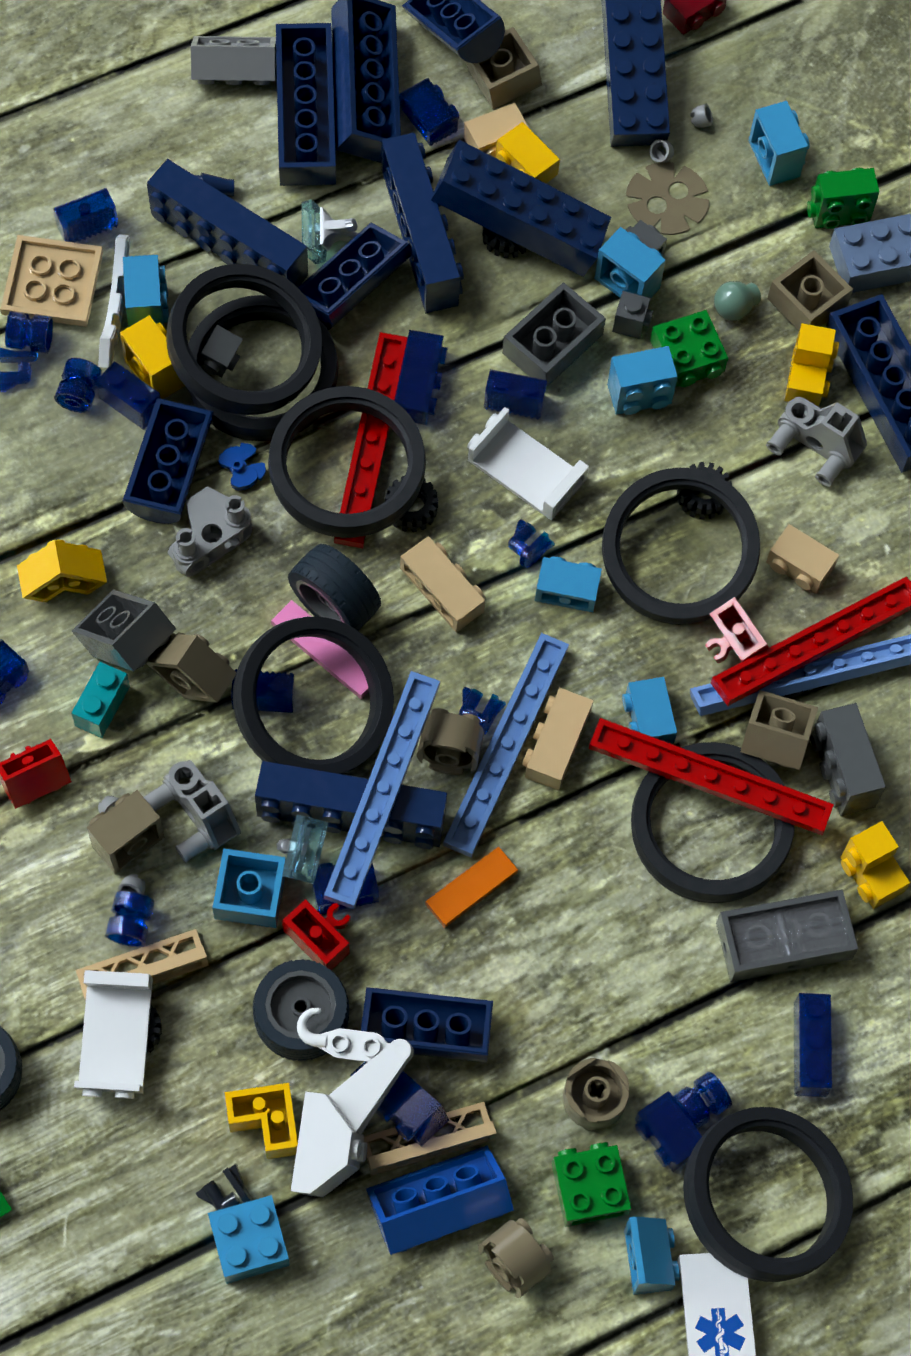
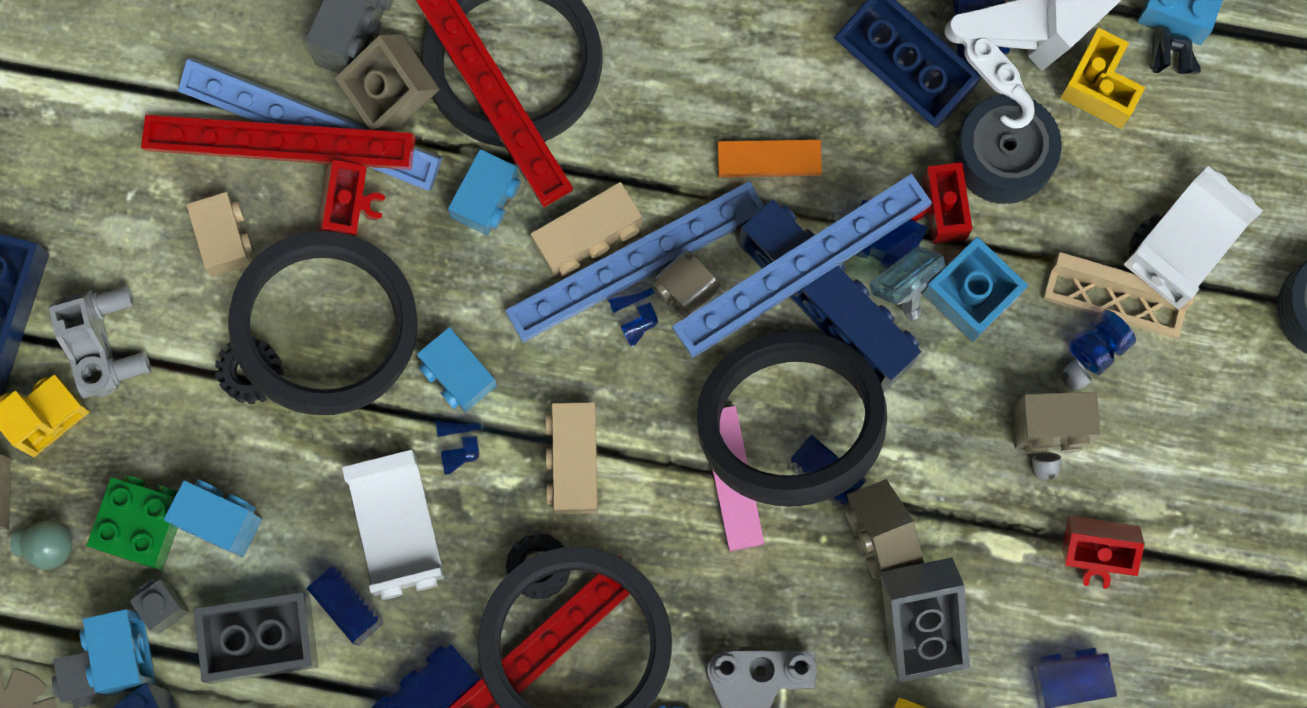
camera: 140 degrees left, 10 degrees up
teal brick [71,662,130,738] -> none
light grey piece [143,760,241,863] -> none
black wheel [288,544,381,631] -> none

